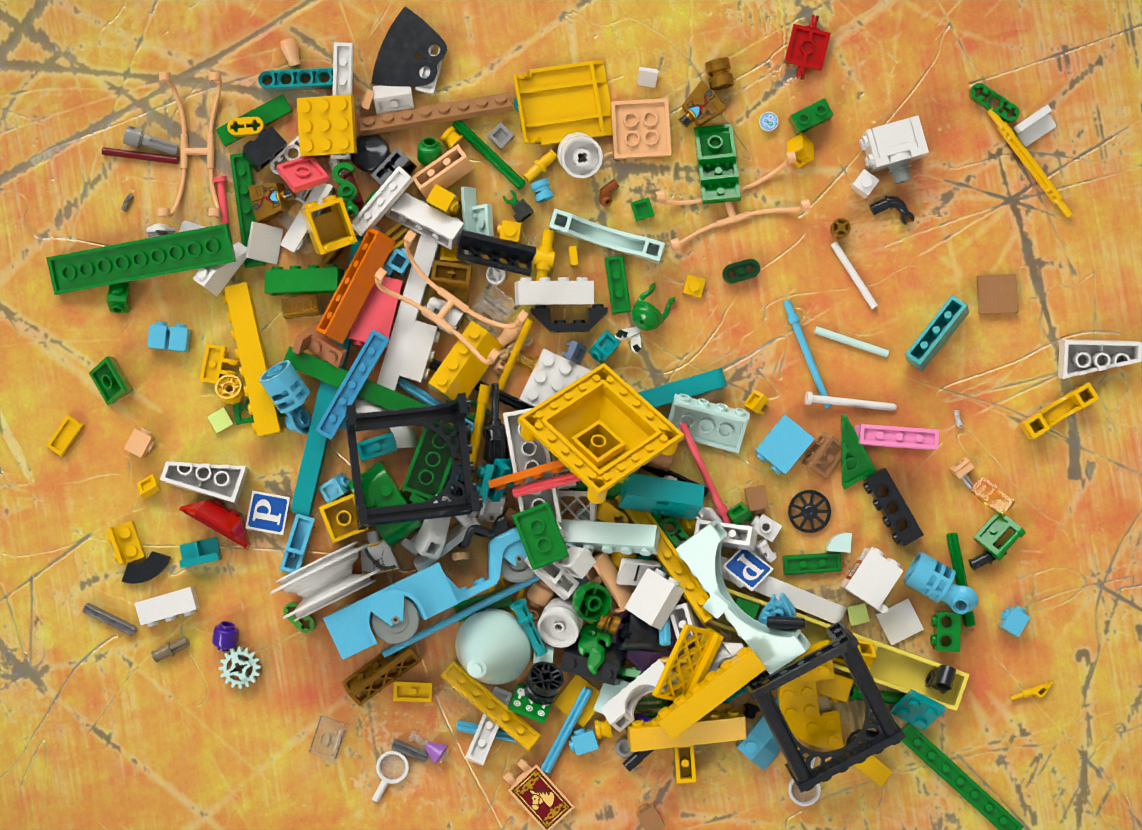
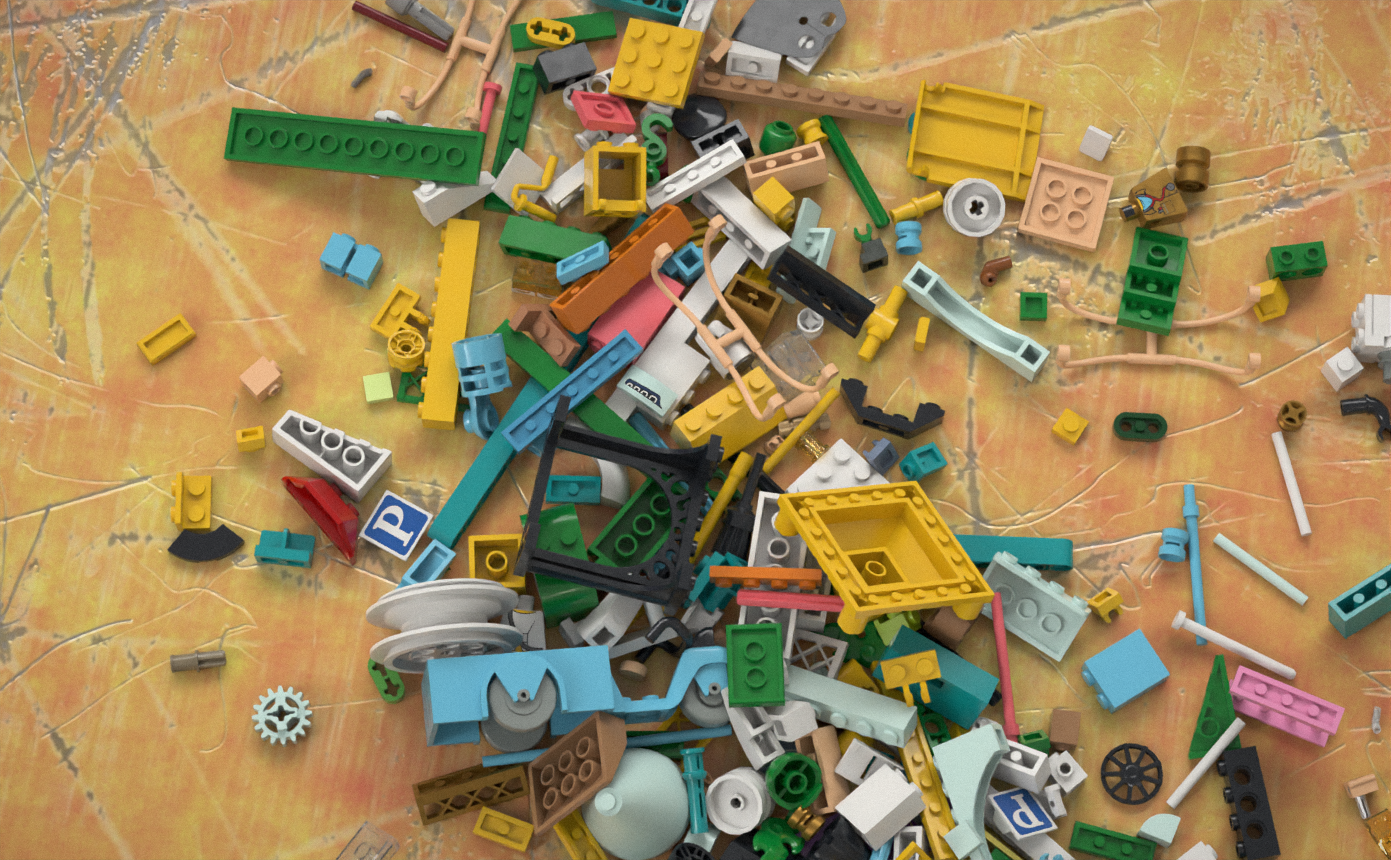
camera: 15 degrees right, 15 degrees down
flat silver axle [82,603,137,636] -> none
green slope [89,356,134,405] -> none
green bracket [107,283,130,314] -> none
white brick [135,586,200,627] -> none
dark purple head [212,621,239,652] -> none
pearl gold torso [248,183,296,223] -> none
medium azure bracket [318,473,351,503] -> none
light grey tile [487,122,515,150] -> none
yellow brick [497,220,522,243] -> none
white brick [514,277,594,305] -> none
light nougat head [527,579,555,608] -> none
green tile [604,255,631,315] -> none
green hair [615,283,675,353] -> none
tile [759,112,778,132] -> none
red plate [784,15,831,80] -> none
medium nougat bracket [802,432,841,479] -> none
none -> yellow piece [511,155,559,223]
none -> medium nougat slope [528,711,627,837]
none -> medium azure plate [557,240,609,285]
none -> light aqua slope [616,365,678,418]
none -> yellow hinge [880,649,941,707]
none -> medium azure wheel [1158,528,1189,562]
none -> white bar [1166,717,1246,809]

